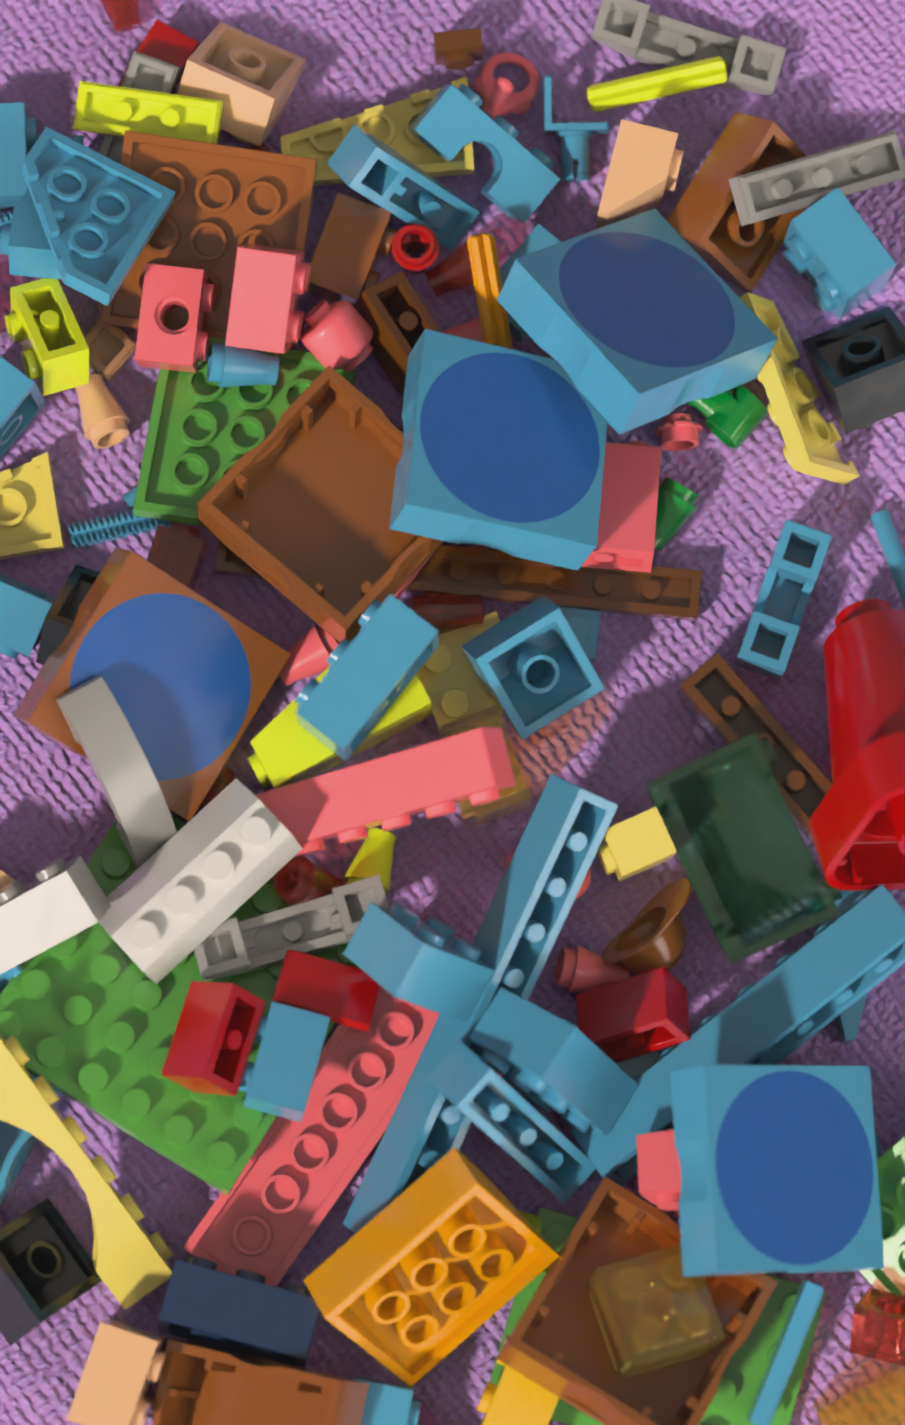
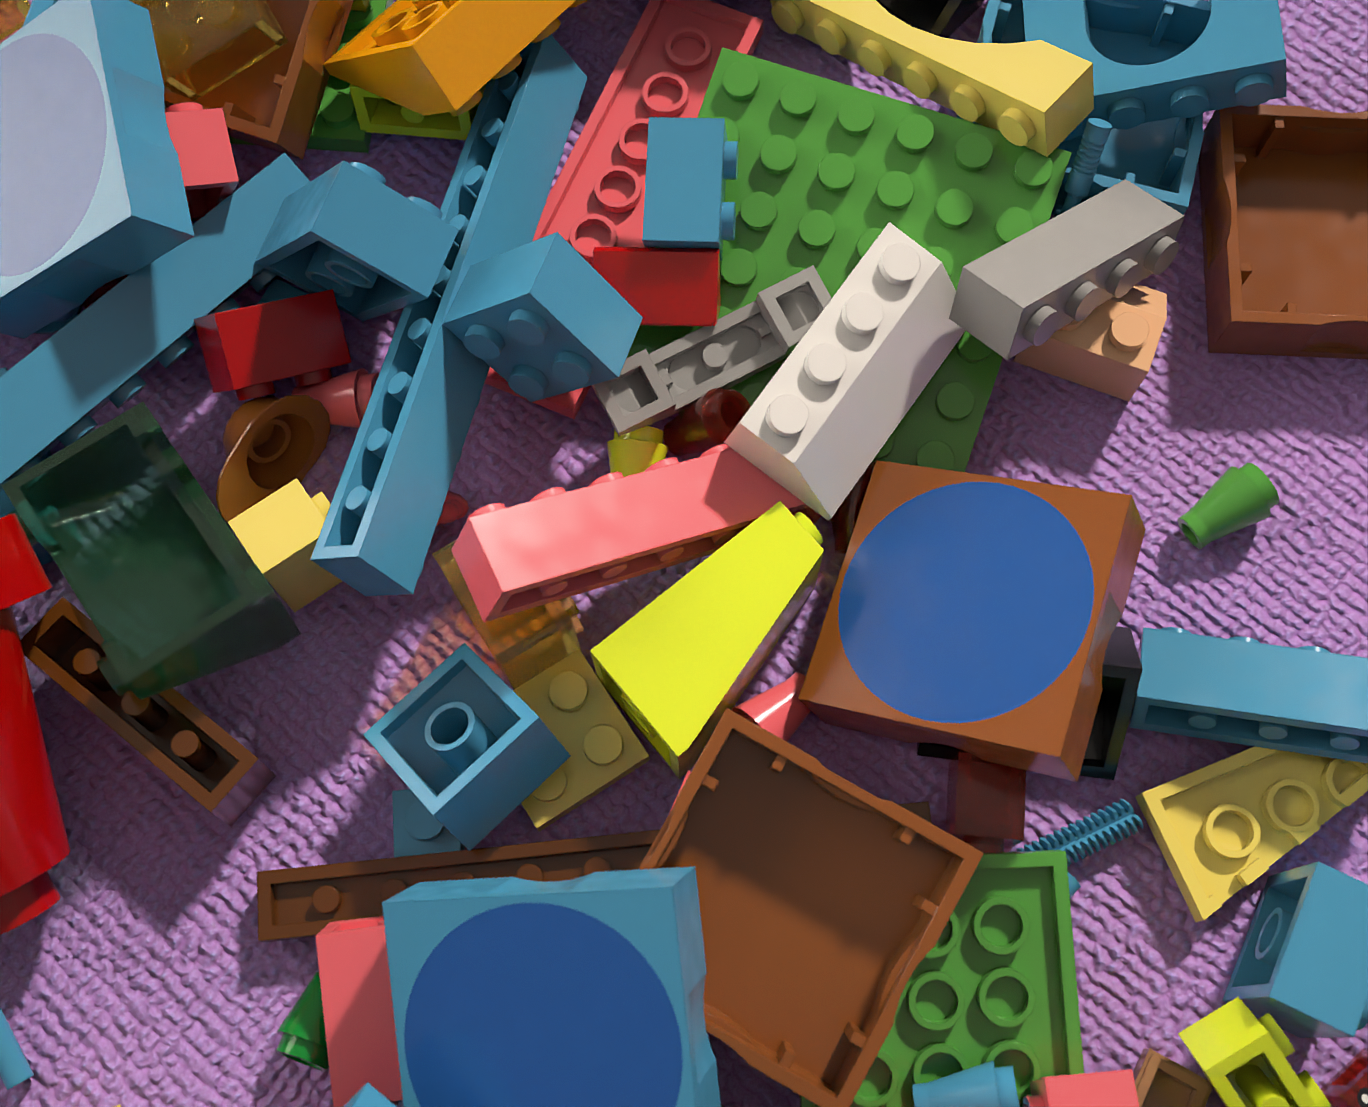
camera: 170 degrees right, 10 degrees down
light grey slope [55,675,177,869] -> none
light nougat cone [75,373,130,449] -> none
red brick [161,981,266,1096] -> none
dark azure brick [295,594,439,762] -> none
clear red cone [413,590,484,635] -> none
dark azure brick [426,1040,596,1204] -> none
dark azure arch [734,519,832,680] -> none

